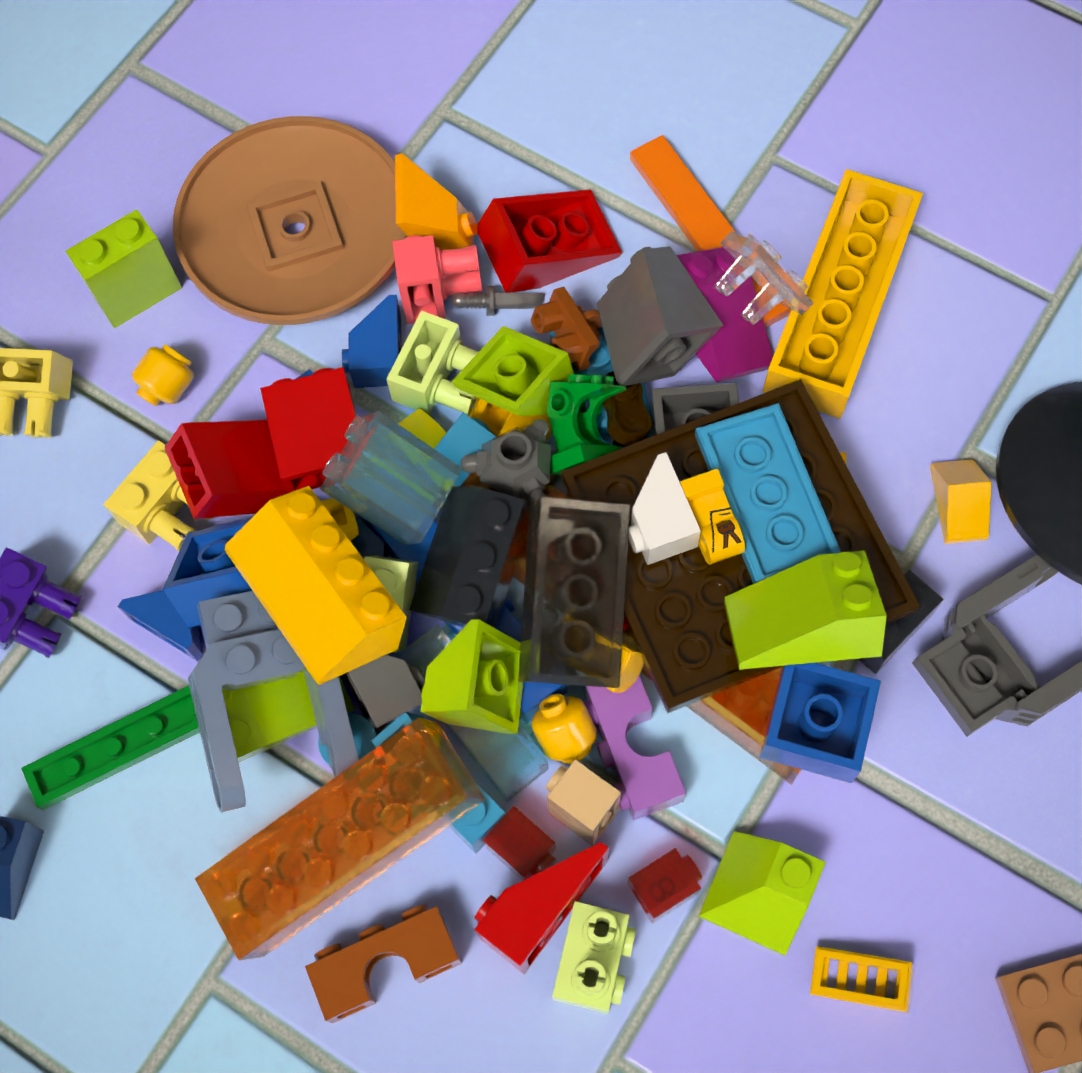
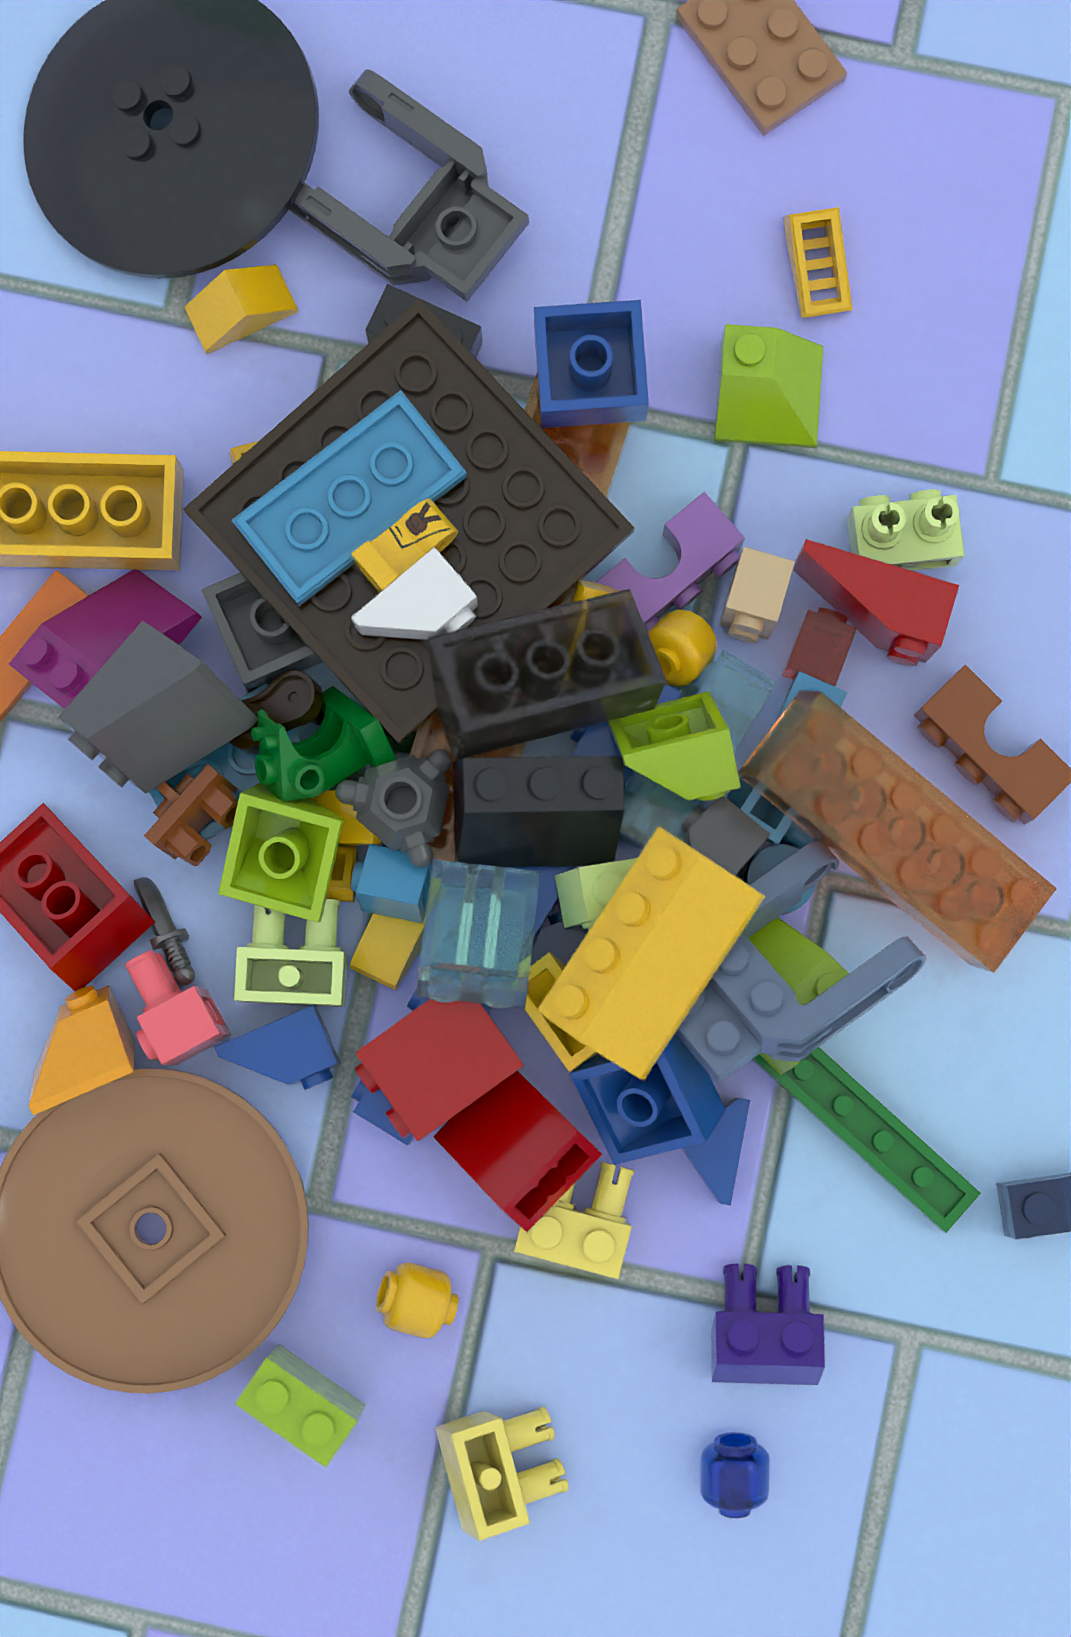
camera: 115 degrees left, 15 degrees up
clear red brick [627,848,702,924] -> none
clear plate [715,231,813,325] -> none
lime slope [724,551,887,670] -> none

